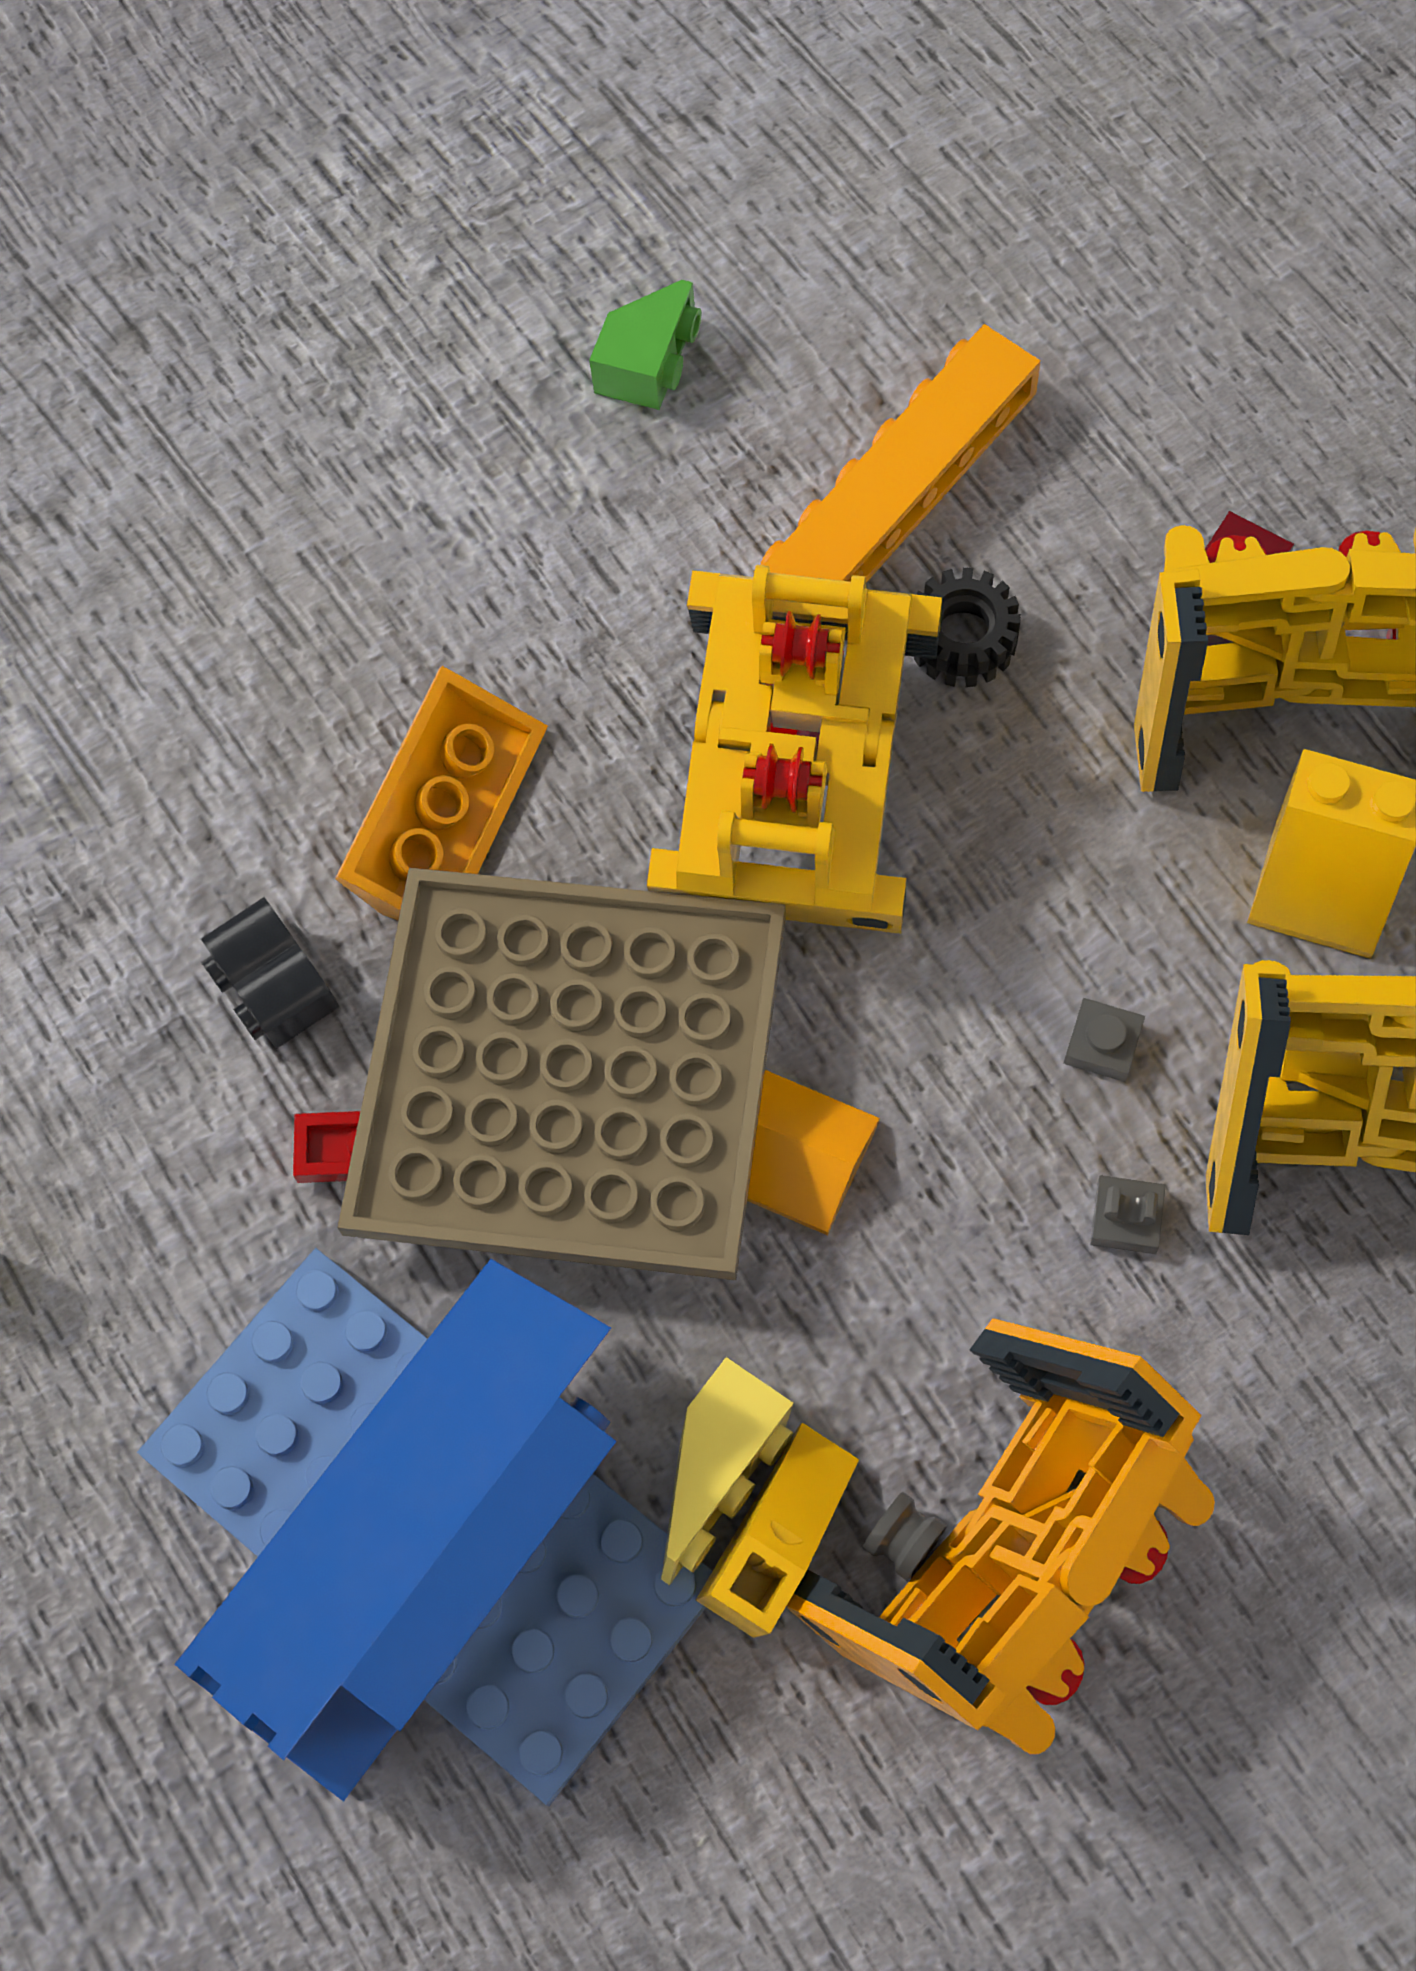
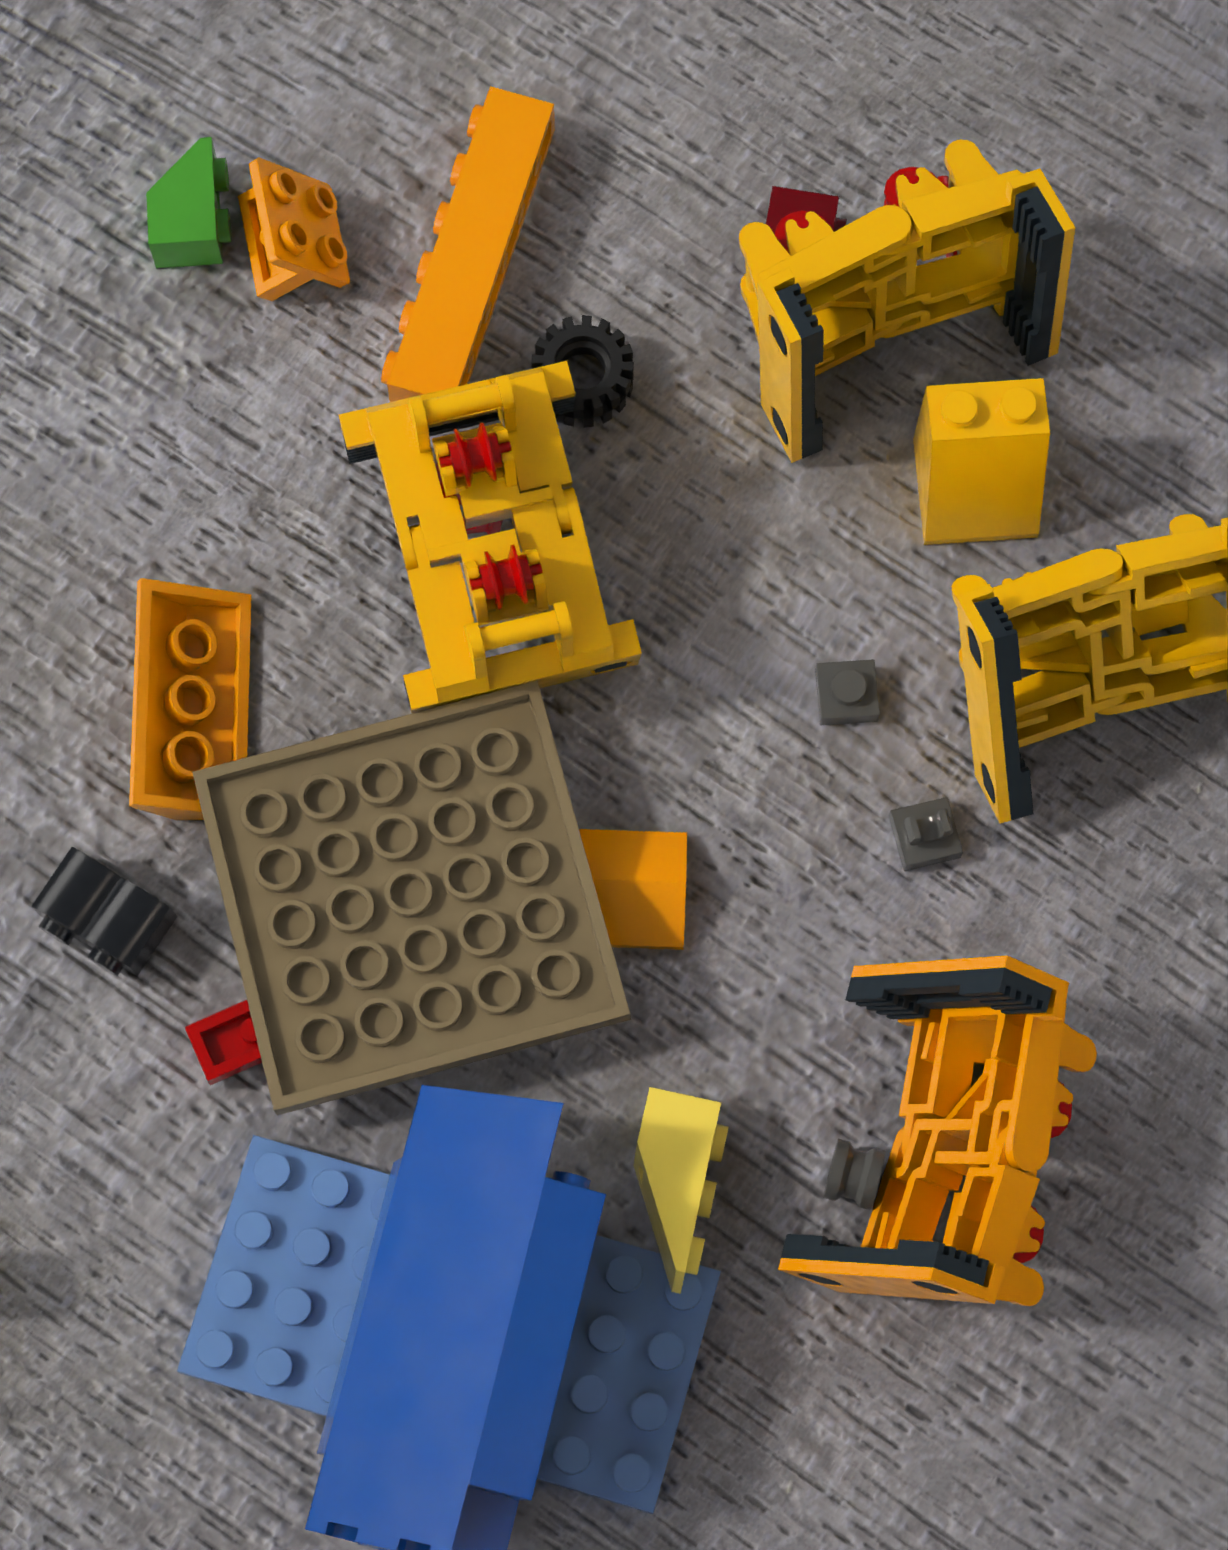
camera: 30 degrees left, 5 degrees up
yellow slope [696,1423,859,1638] -> none
none -> light orange bracket [238,157,350,301]

